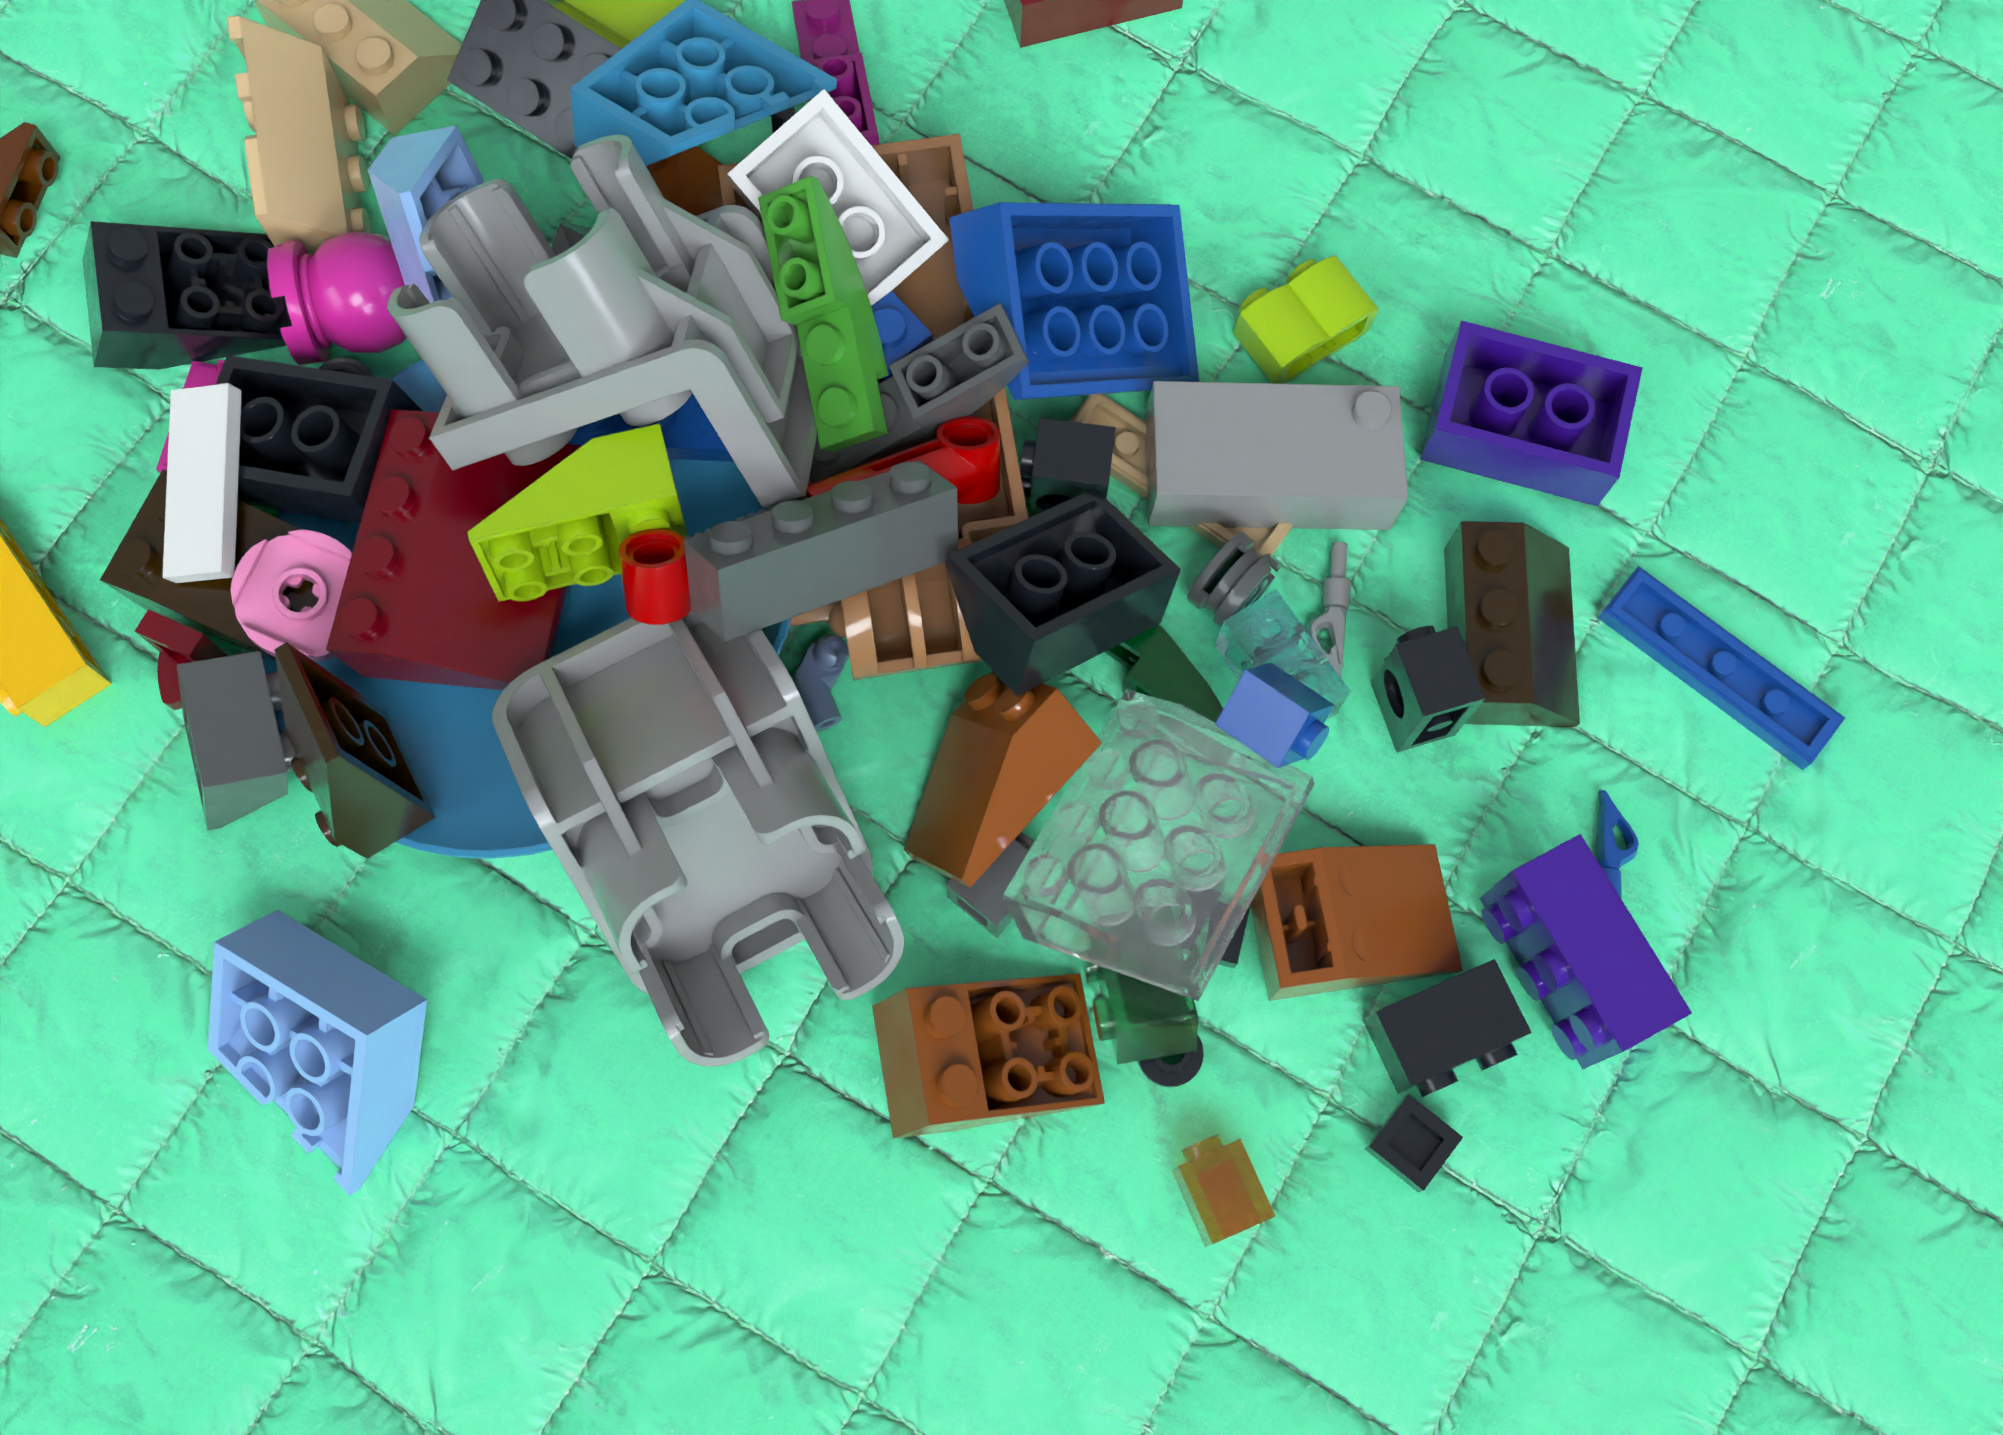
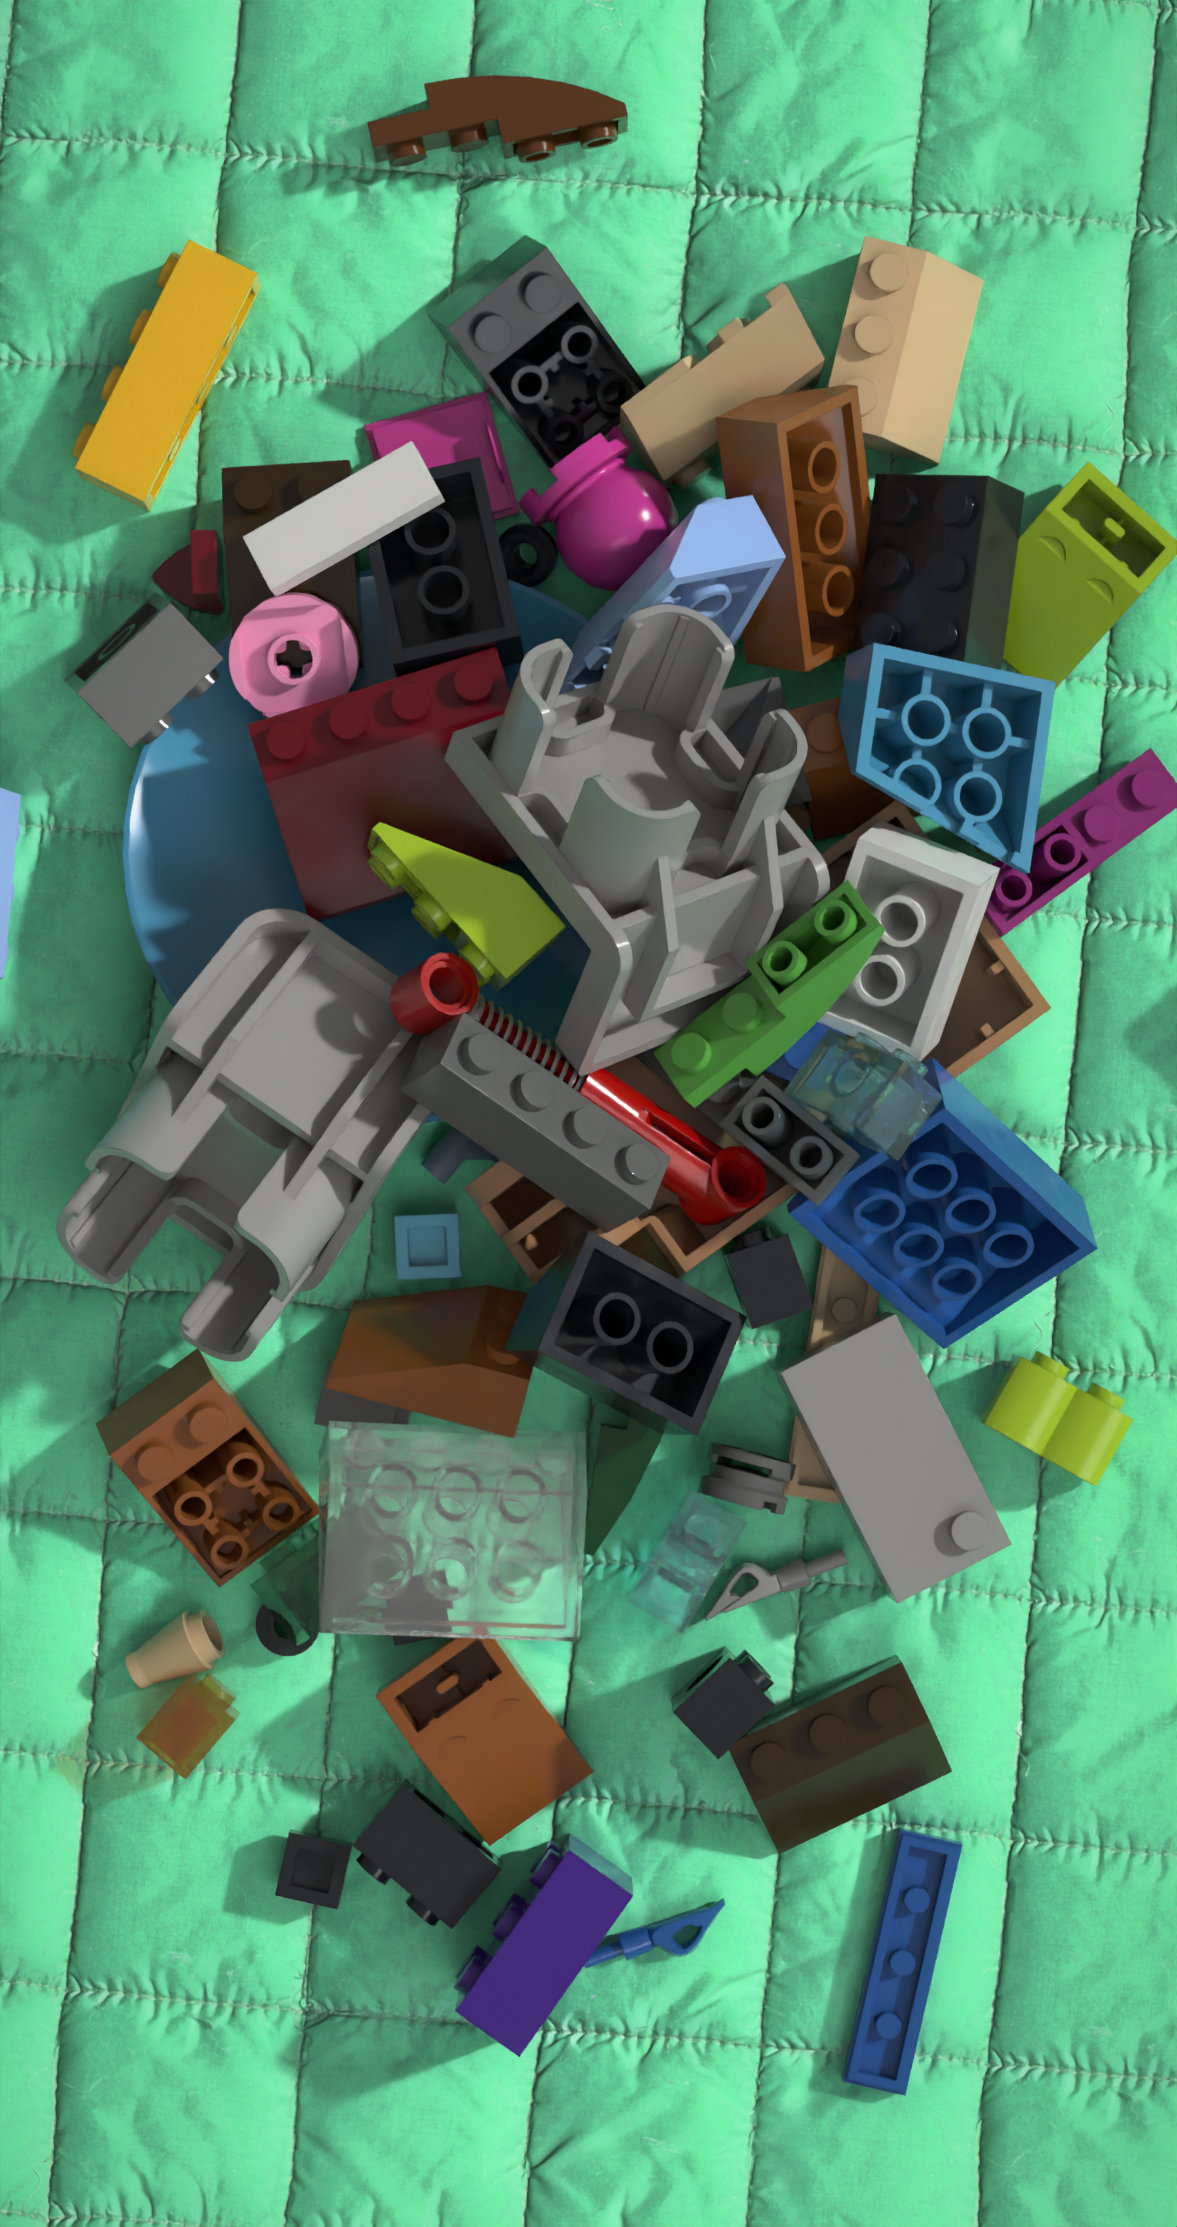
camera: 65 degrees right, 15 degrees up
dark brown slope [274,642,436,859] -> none
brick [1215,663,1334,768] -> none
dark purple brick [1419,320,1643,506] -> none
none -> tan cone [125,1610,225,1689]
none -> medium azure plate [394,1213,462,1280]
none -> dark orange slope [716,385,871,673]
none -> clear light blue brick [784,1028,943,1161]

